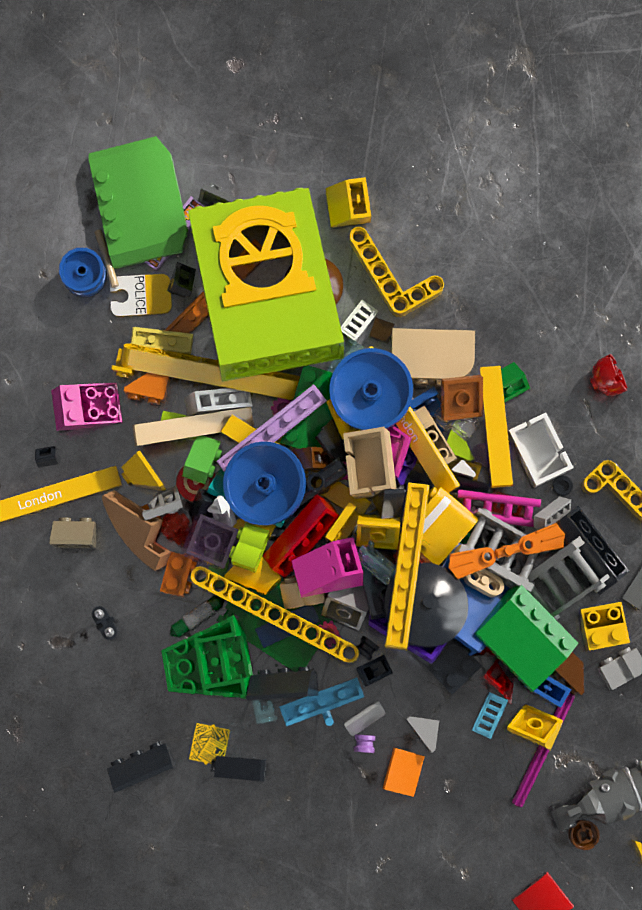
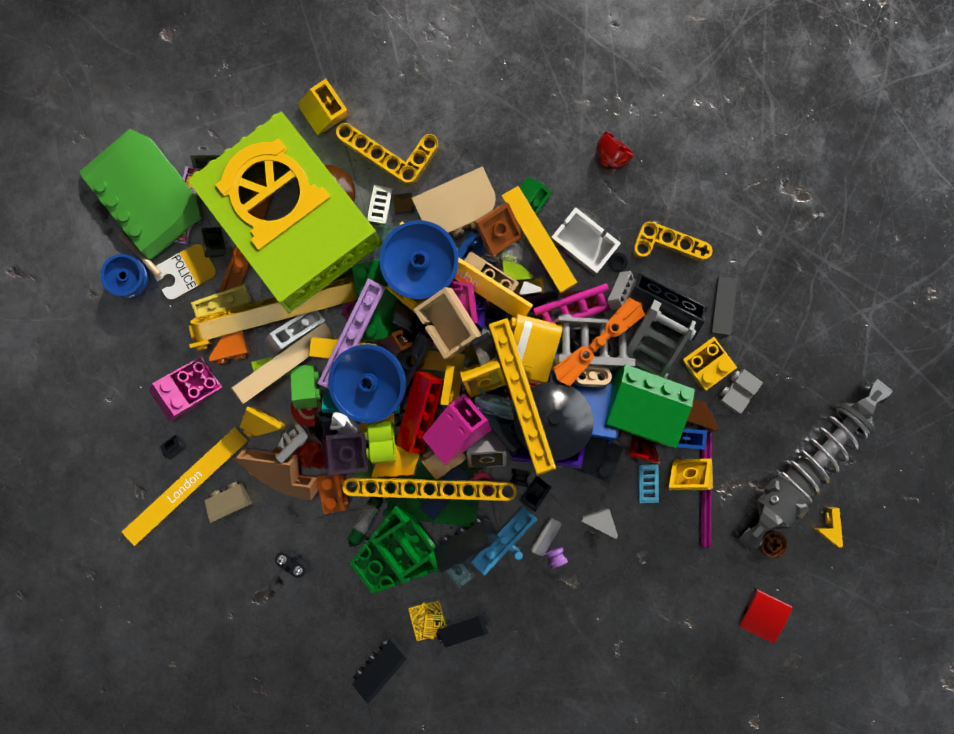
camera: 25 degrees left, 5 degrees up
orange piece [383,748,425,797] -> none

